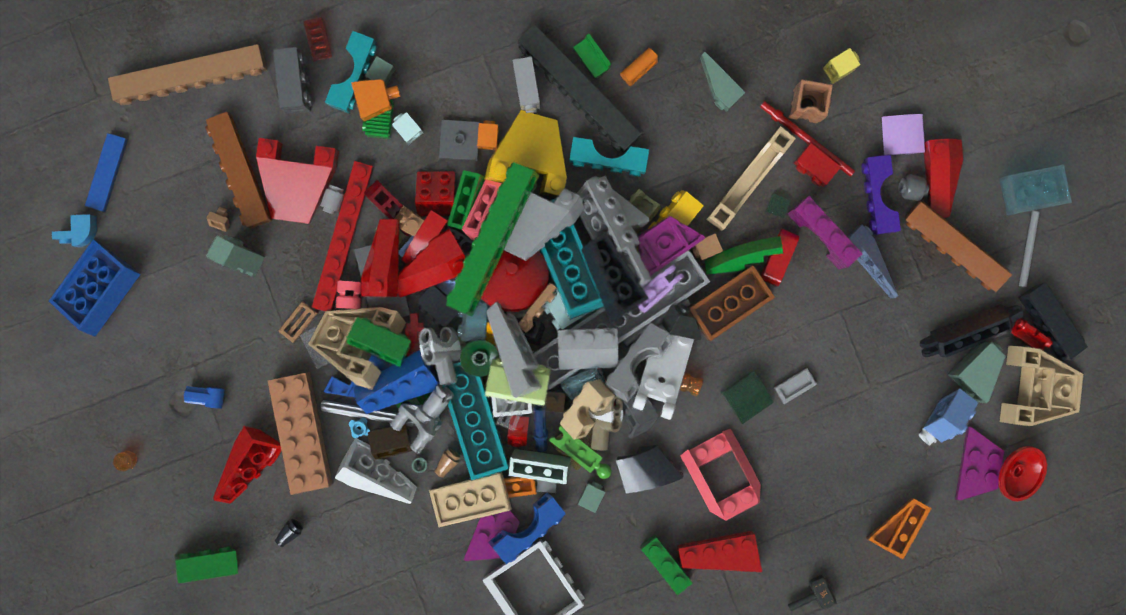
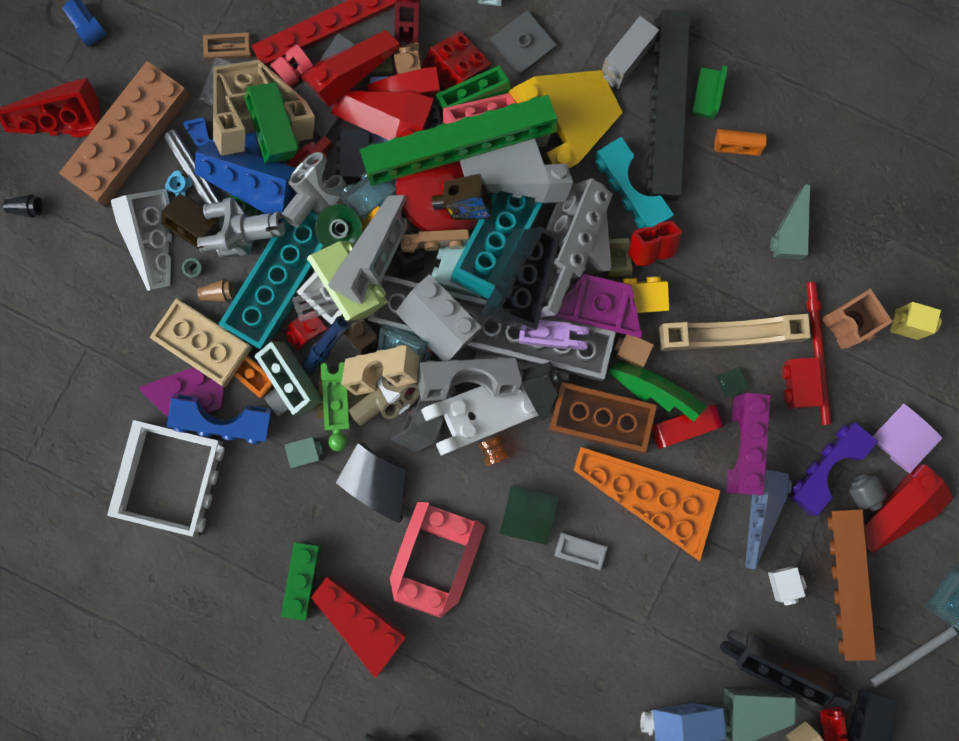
camera: 45 degrees right, 5 degrees down
orange brick [477,120,499,150] -> none
none -> dark brown torso [432,173,492,220]
none -> orange wing [573,447,720,561]
none -> red brick [628,221,682,266]
none -> white brick [768,566,806,605]

